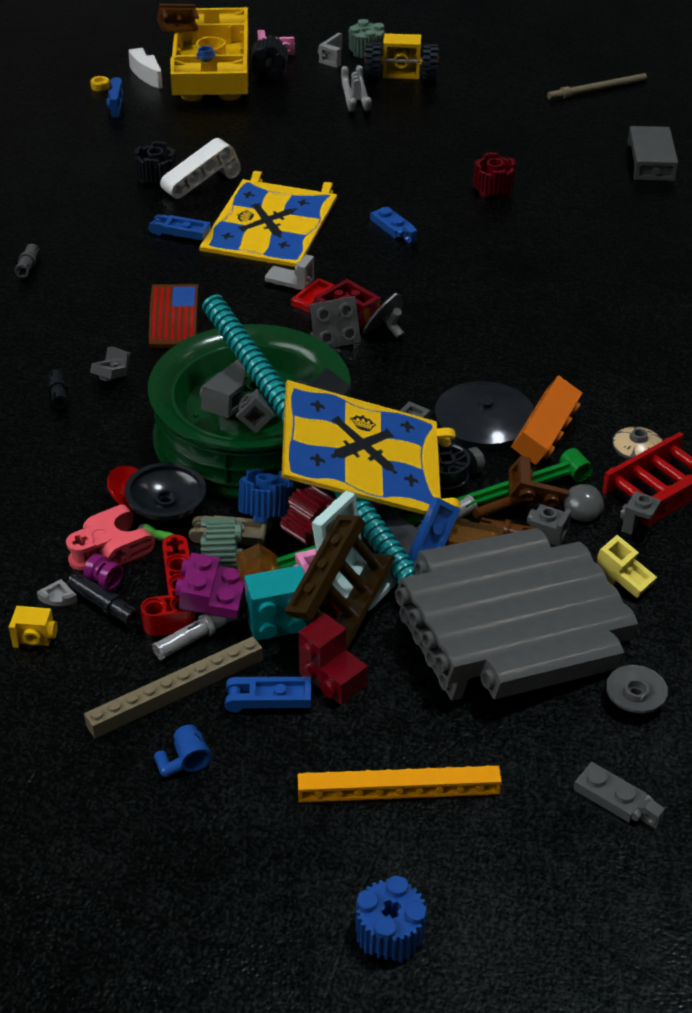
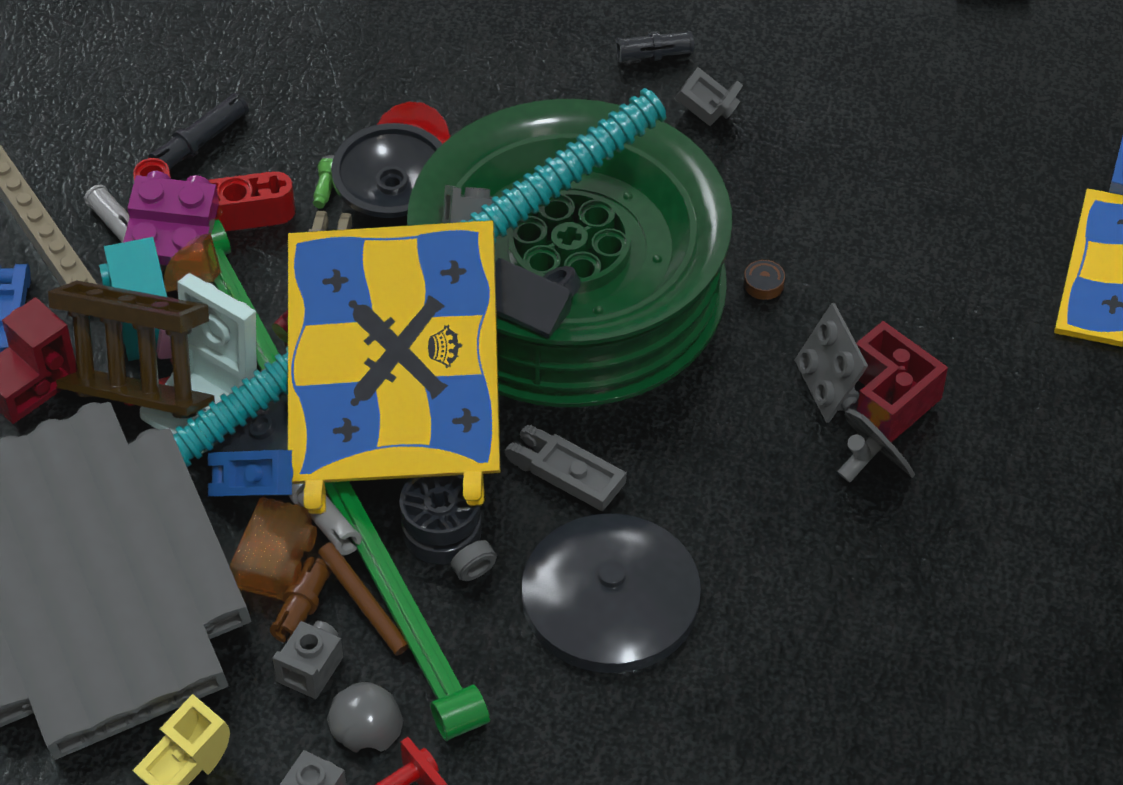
camera: 90 degrees right, 10 degrees up
yellow brick [9,606,58,648] -> none
light grey tile [37,579,78,606] -> none
coral piece [66,505,155,570] -> none
magenta wheel [83,553,123,591] -> none
slope [149,284,199,348] -> none
dark grey slope [200,359,246,418] -> none
sand green brick [201,517,243,569] -> none
light grey bracket [265,254,314,290] -> none
red tile [291,278,335,313] -> none
reddish brown bracket [509,456,569,507] -> none
orange brick [511,375,582,465] -> none

